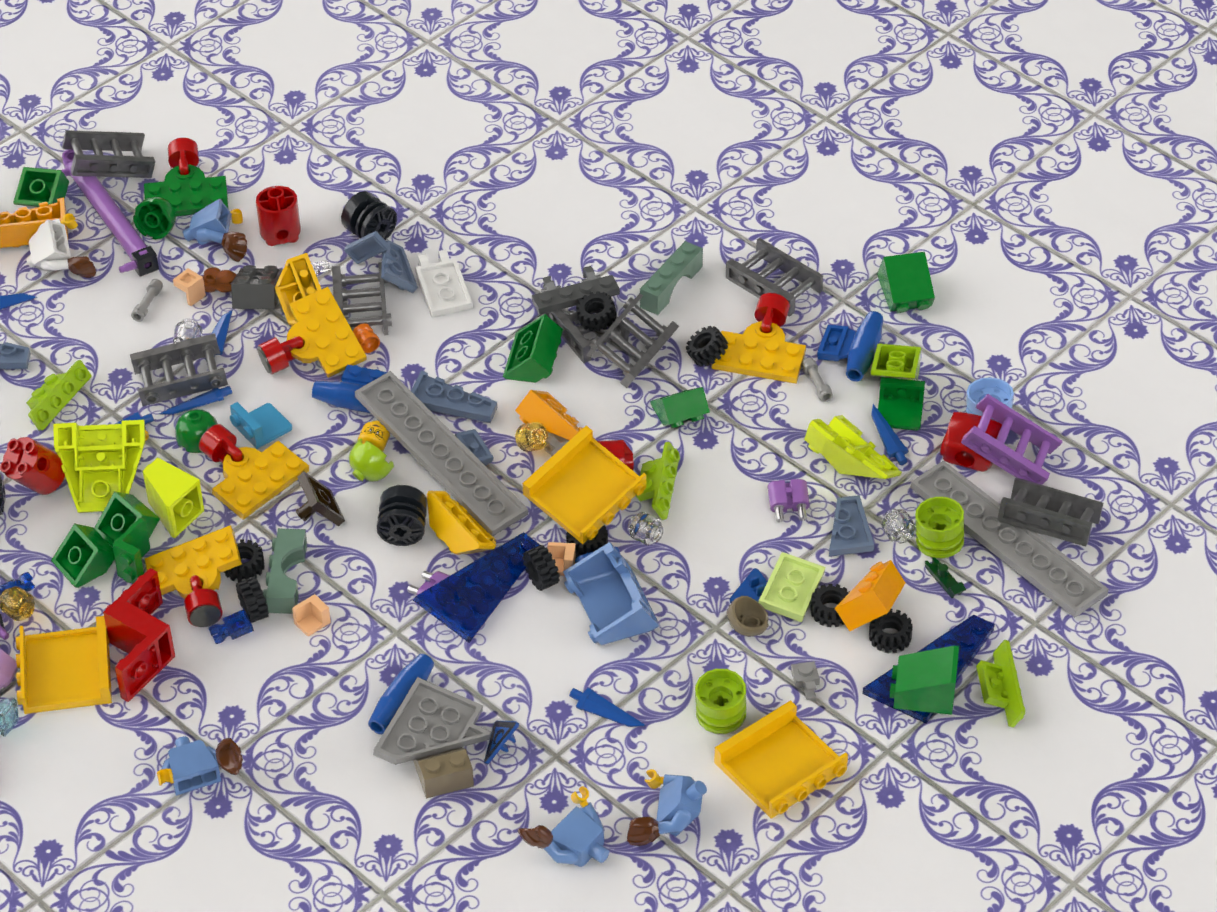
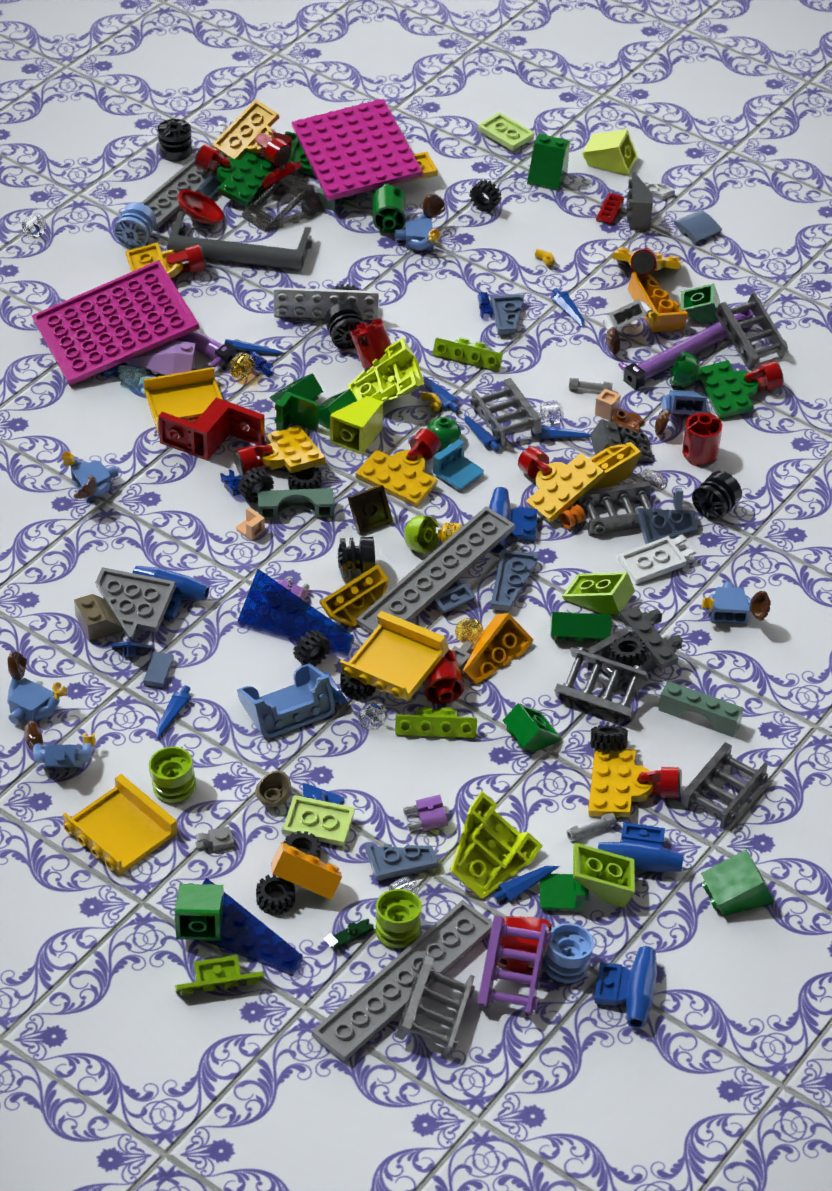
camera: 80 degrees right, 0 degrees up
light nougat panel [547,542,576,576] -> none
none -> sand blue tile [143,652,174,688]
none -> lime slope [562,572,635,615]
none -> blue plate [594,946,657,1029]
none -> medium blue torso [701,582,771,624]

